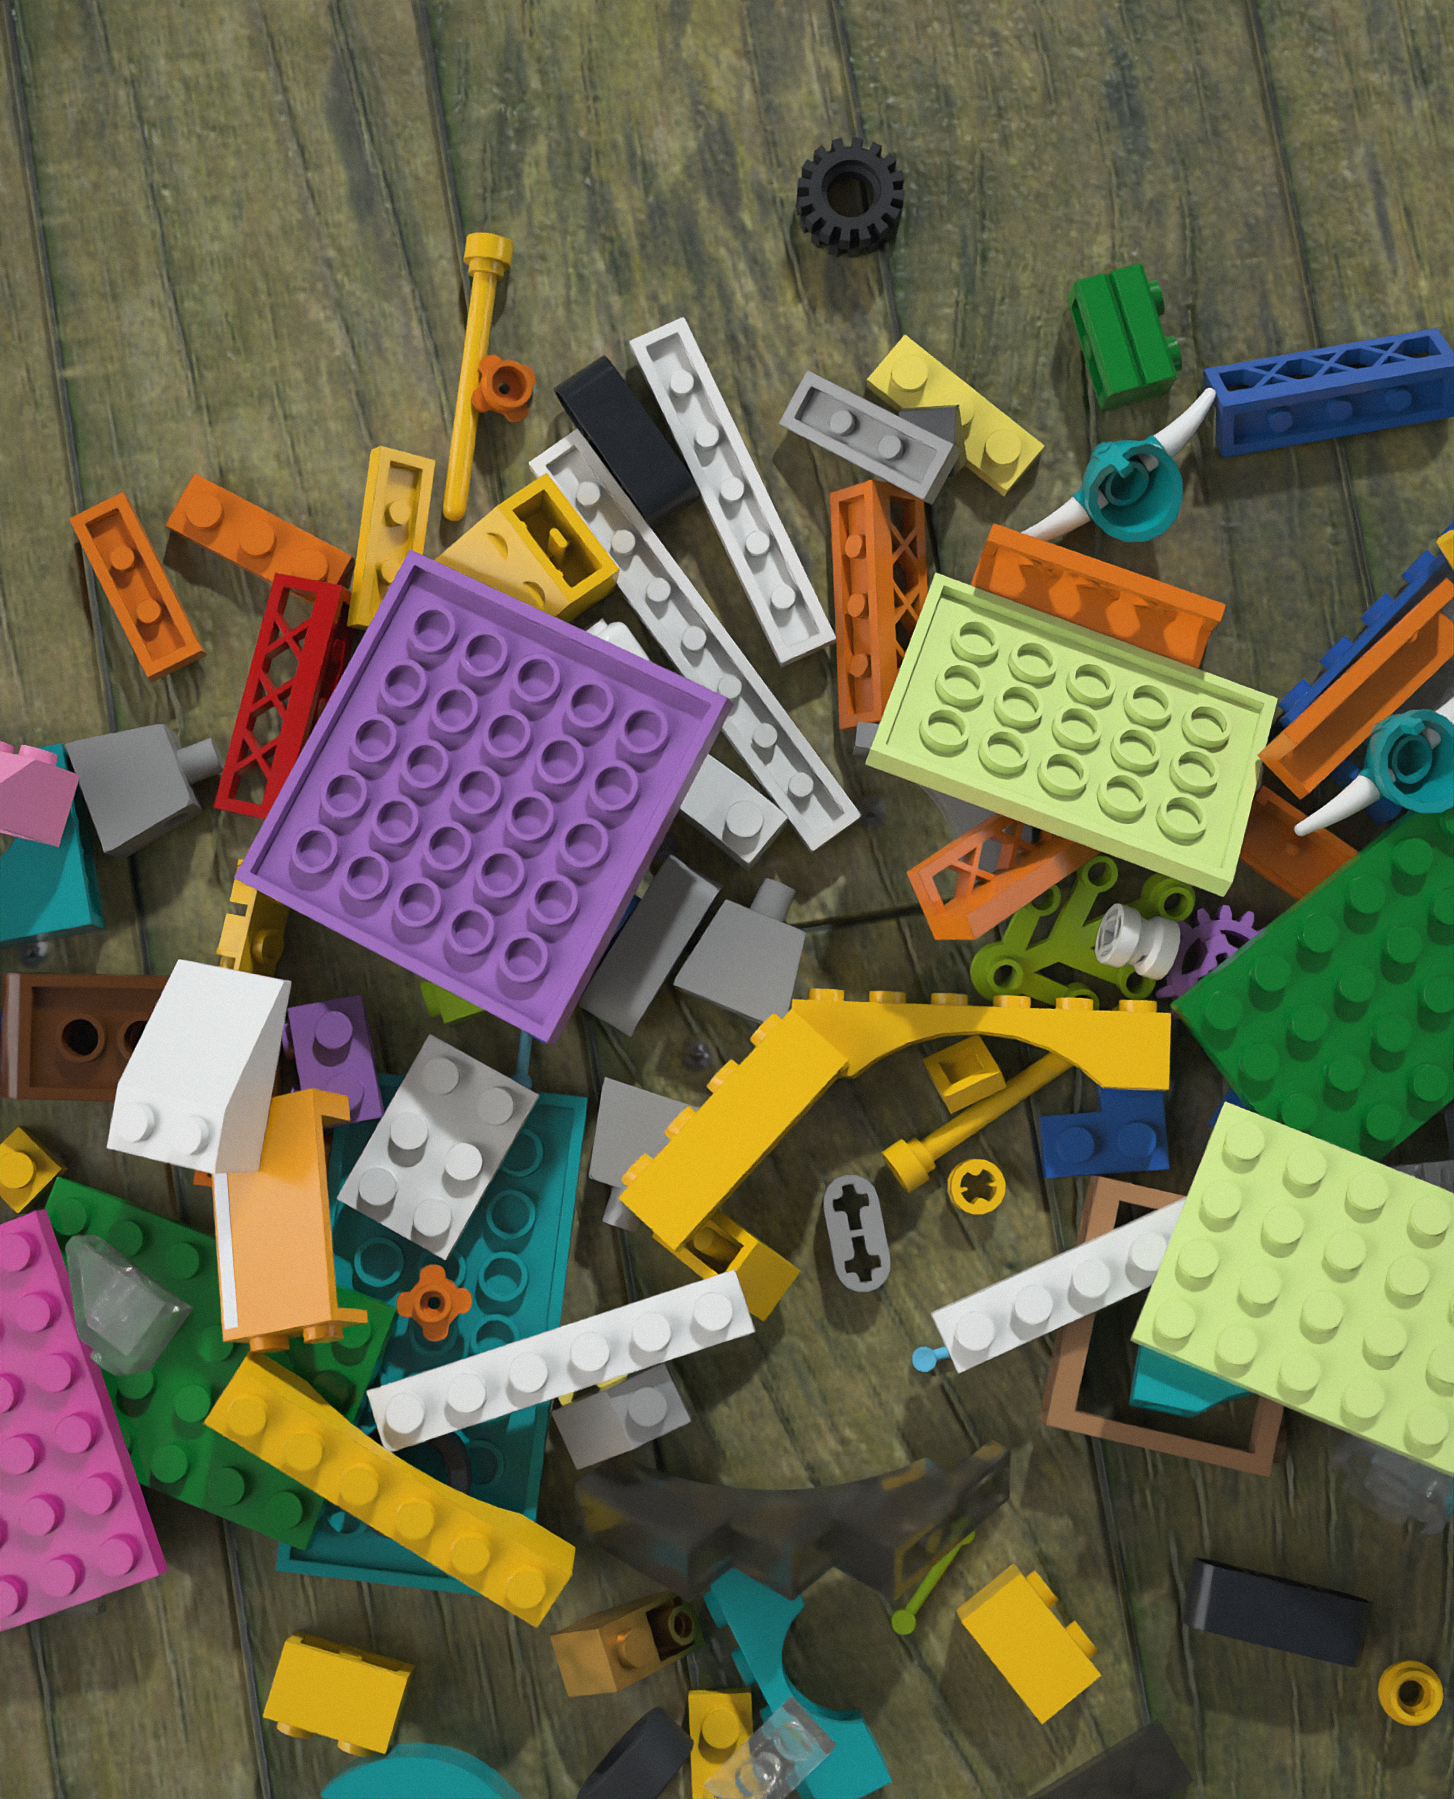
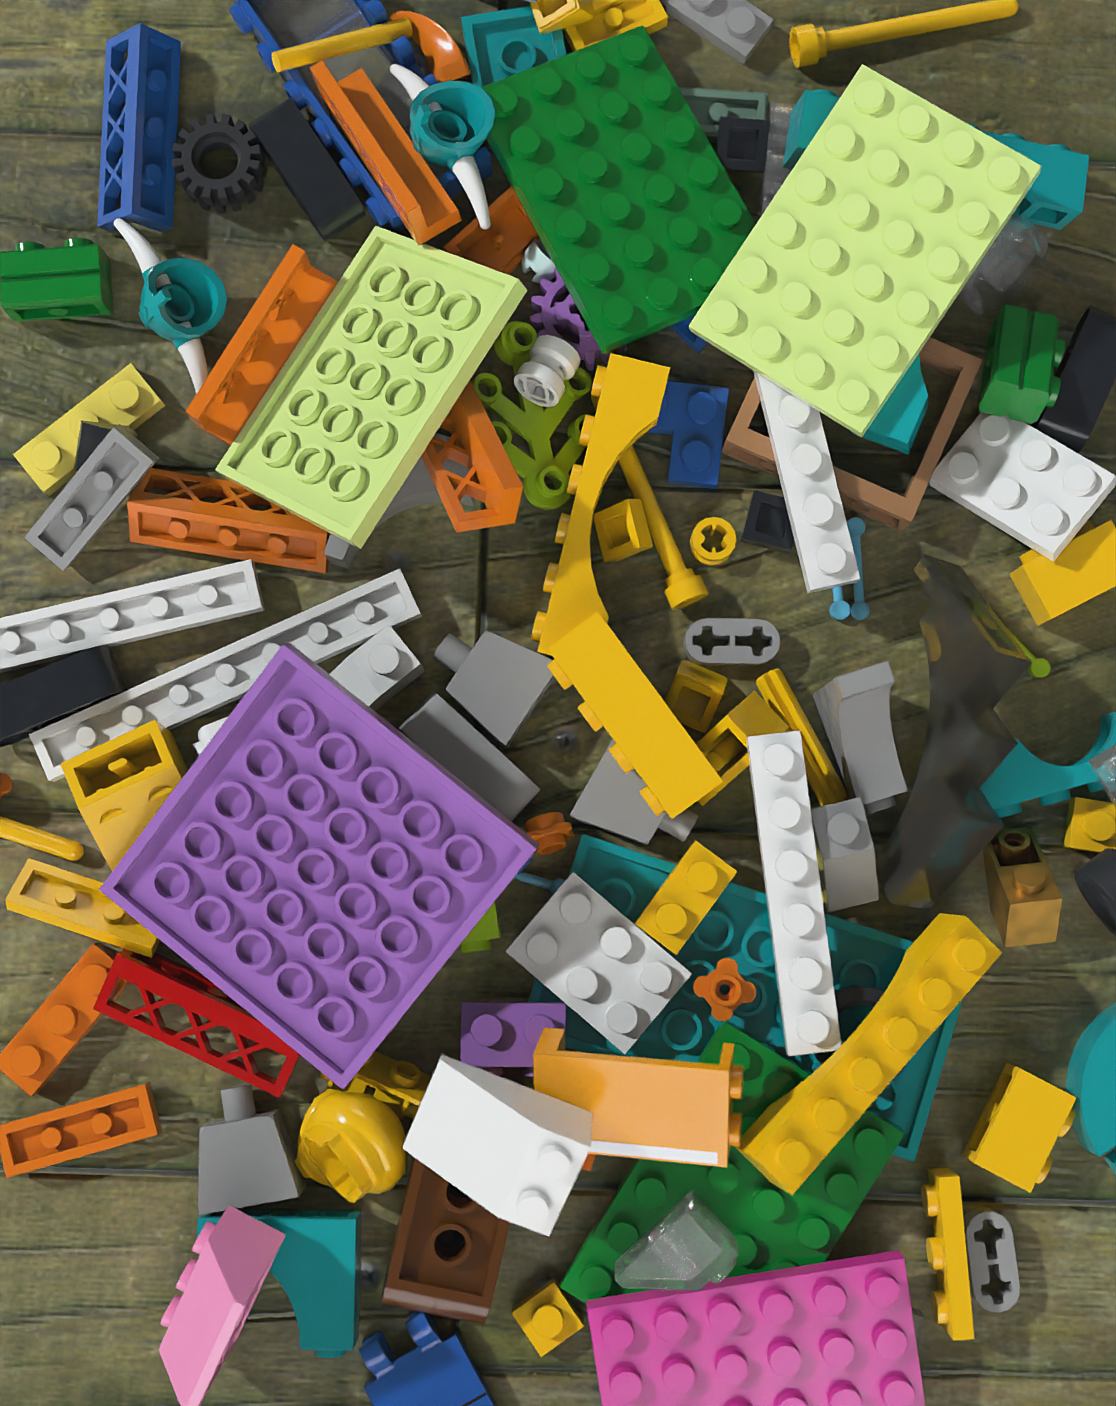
camera: 80 degrees left, 0 degrees up
none -> black tyre [172,113,267,214]
none -> black beam [248,98,366,242]
none -> yellow helmet [294,1088,408,1203]
none -> light aqua hinge [522,239,555,283]
none -> orange plate [524,812,575,855]
none -> yellow plate [634,840,738,955]
none -> yellow slope [664,660,728,733]
none -> black plate [740,490,794,554]
none -> yellow axle [756,668,847,806]
none -> light grey arch [812,661,908,814]
none -> medium azure hinge [847,517,870,620]
none -> yellow plate [921,1168,974,1341]
none -> white plate [929,412,1116,562]
none -> light grey beam [963,1206,1020,1313]
none -> green brick [978,304,1065,424]

